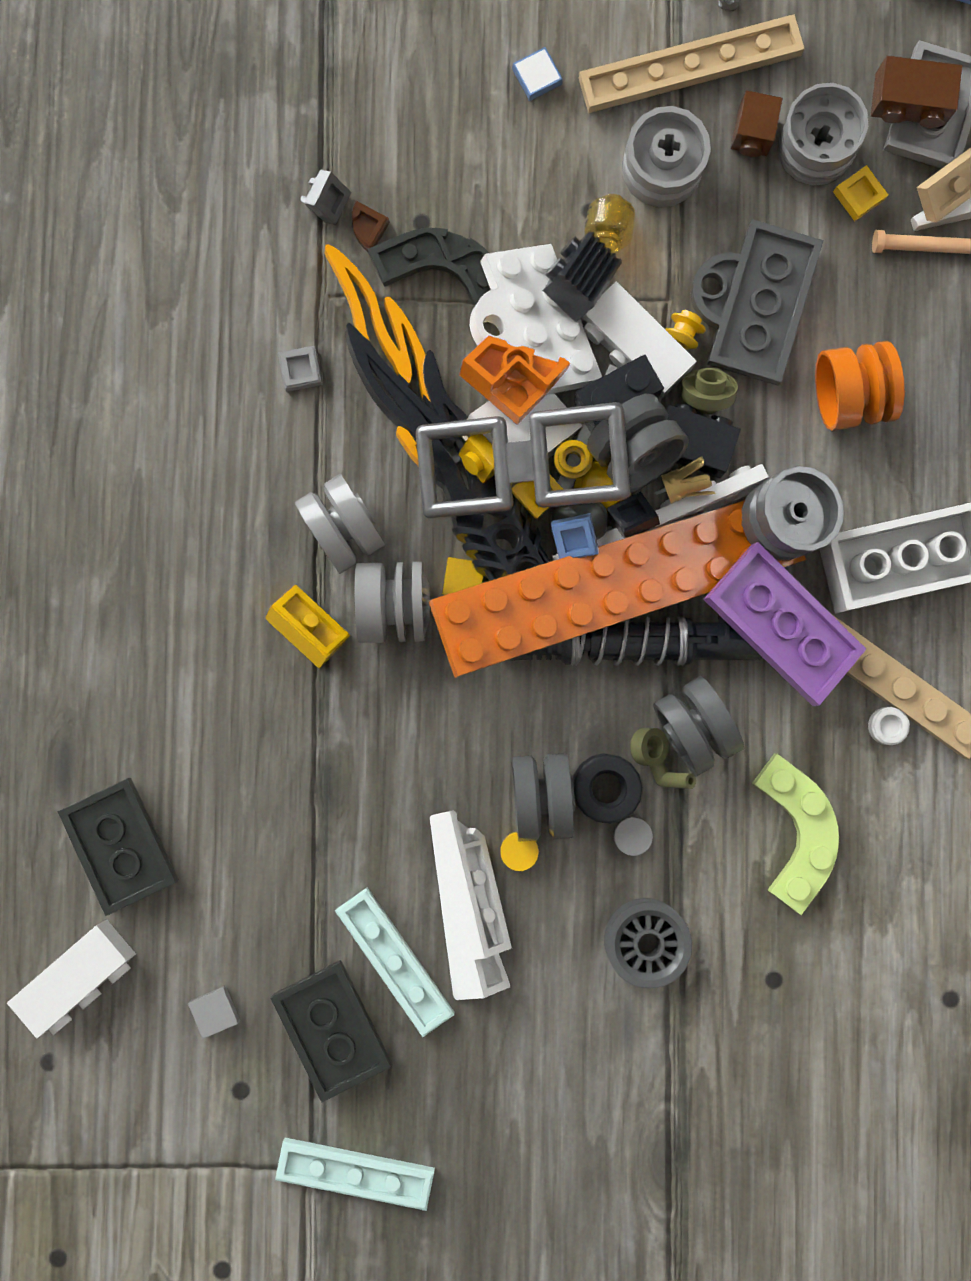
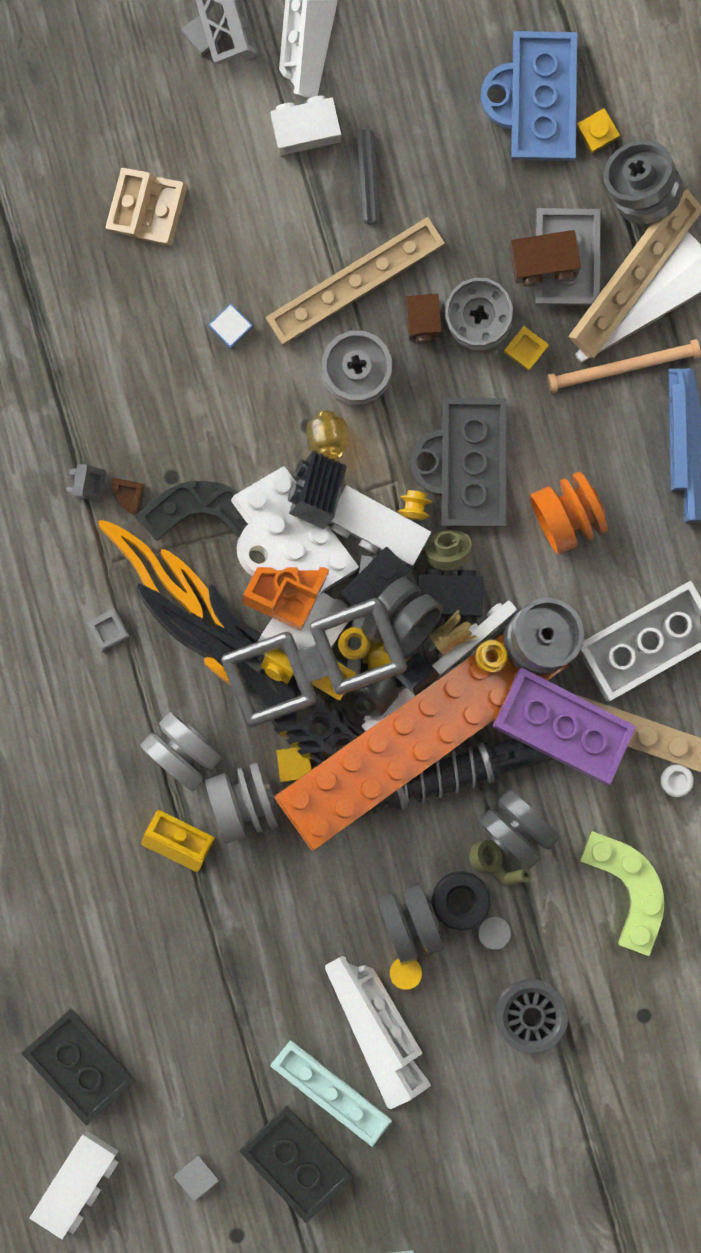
camera: 15 degrees left, 0 degrees up
medium blue tile [551,513,599,559] -> none
none -> yellow plate [475,640,508,673]

